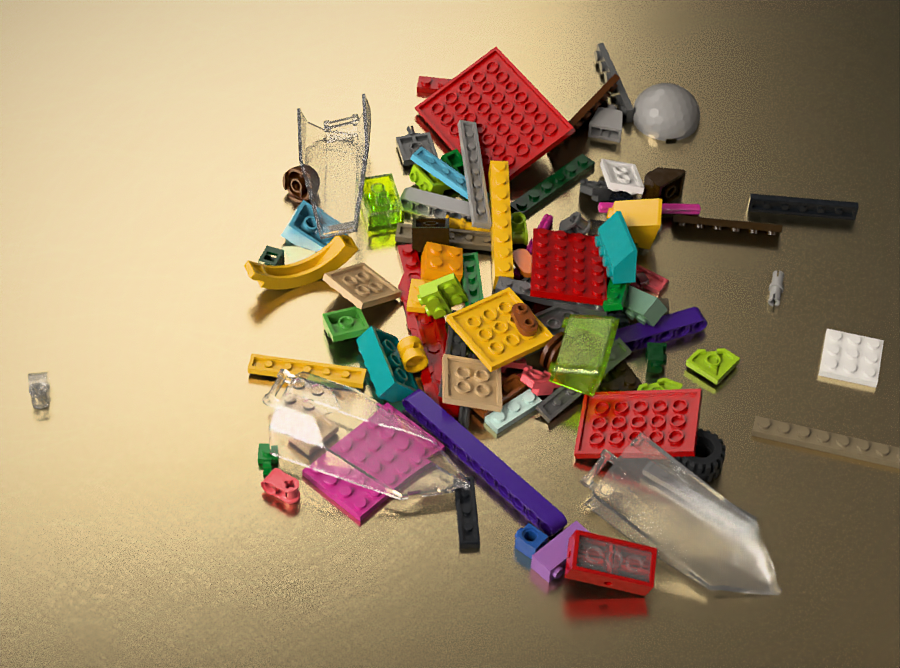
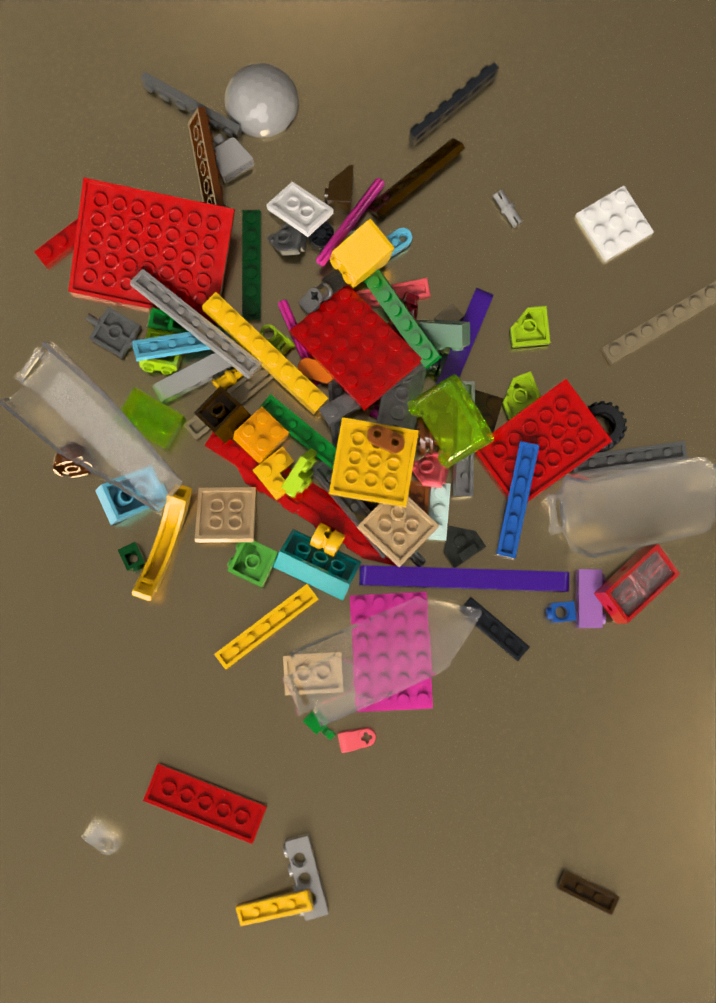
camera: 45 degrees left, 35 degrees up
teal slope [595,211,637,284] -> none
dark green brick [645,342,667,373] -> none
none -> red plate [143,763,267,844]
none -> yellow tile [235,889,314,926]
none -> light grey brick [282,833,329,921]
none -> medium azure plate [386,228,412,258]
none -> pearl dark grey plate [444,526,486,568]
none -> blue plate [497,441,540,558]

